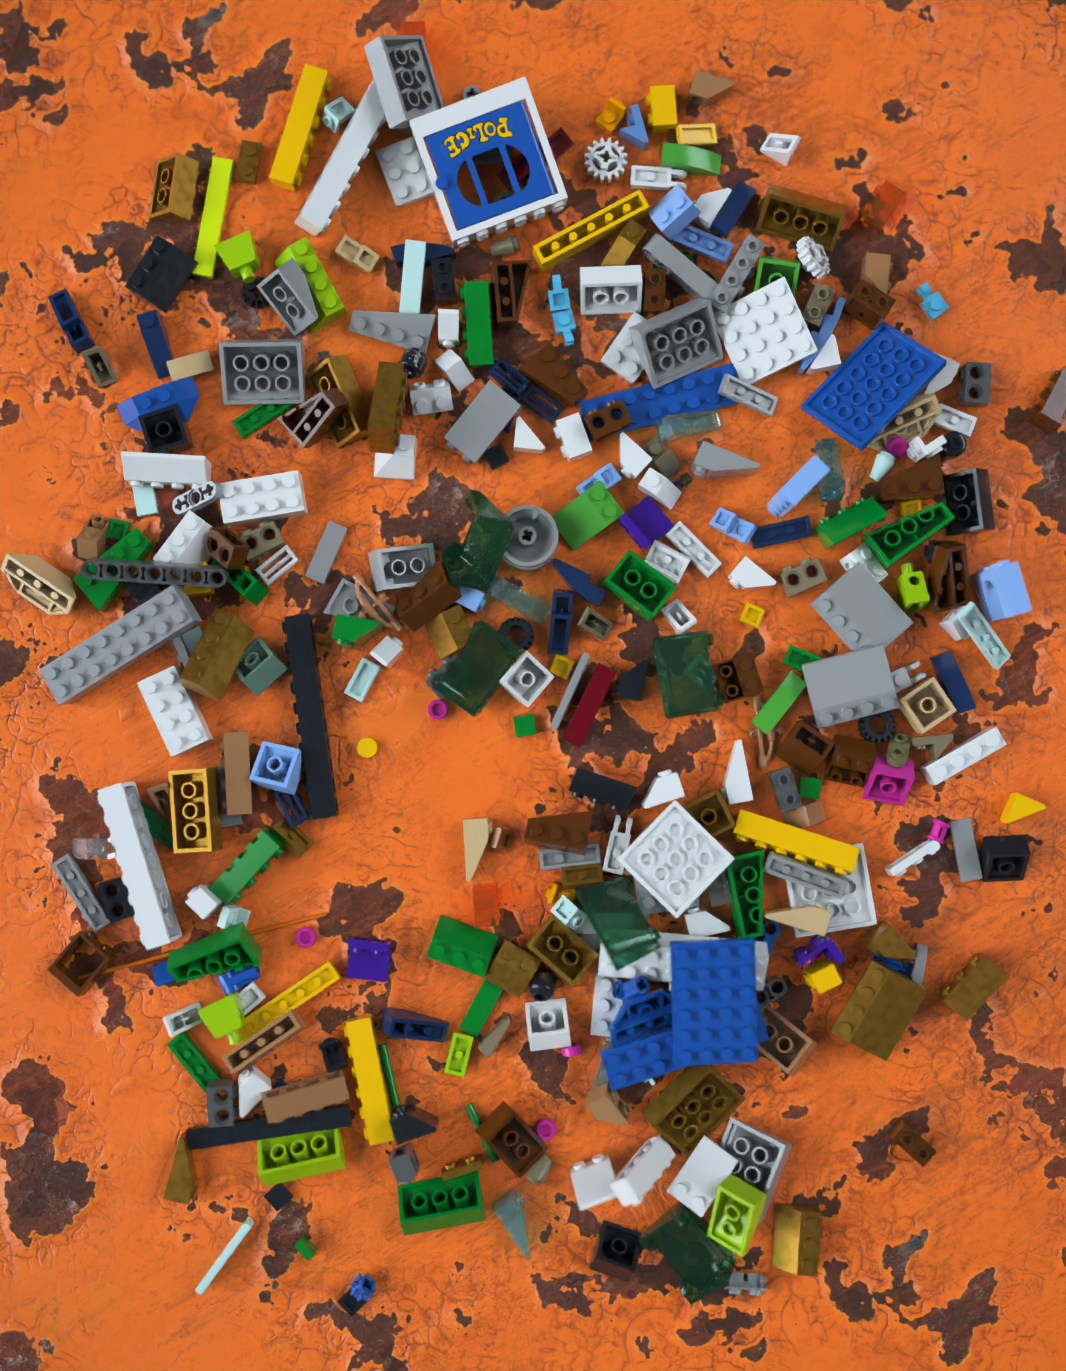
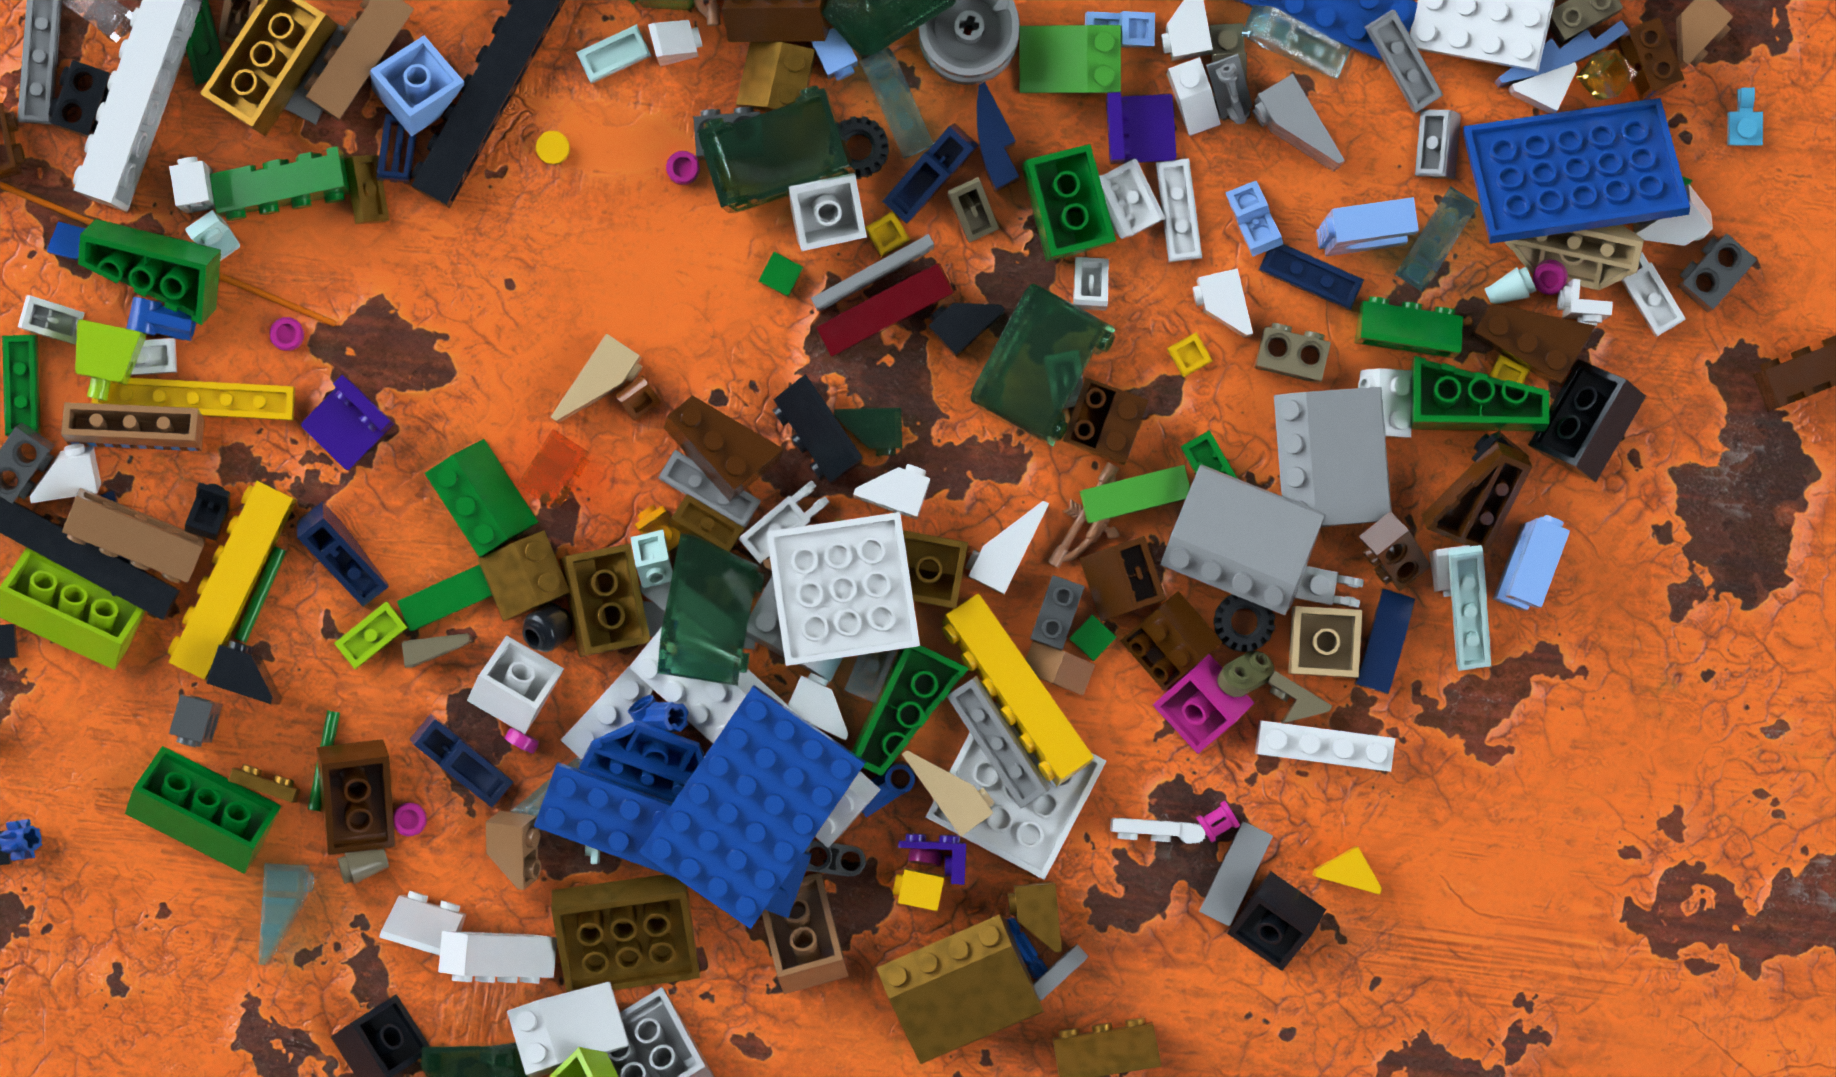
camera: 40 degrees right, 0 degrees up
lime torso [896,563,930,613] -> none
black head [938,431,967,460] -> none
none -> dark blue slope [410,714,513,807]
none -> clear green slope [834,407,902,456]
none -> light grey hinge [1206,54,1253,124]
none -> reddish brown brick [1359,511,1431,591]
none -> light grey slope [1415,110,1461,179]
none -> clear yellow brick [1576,49,1637,101]

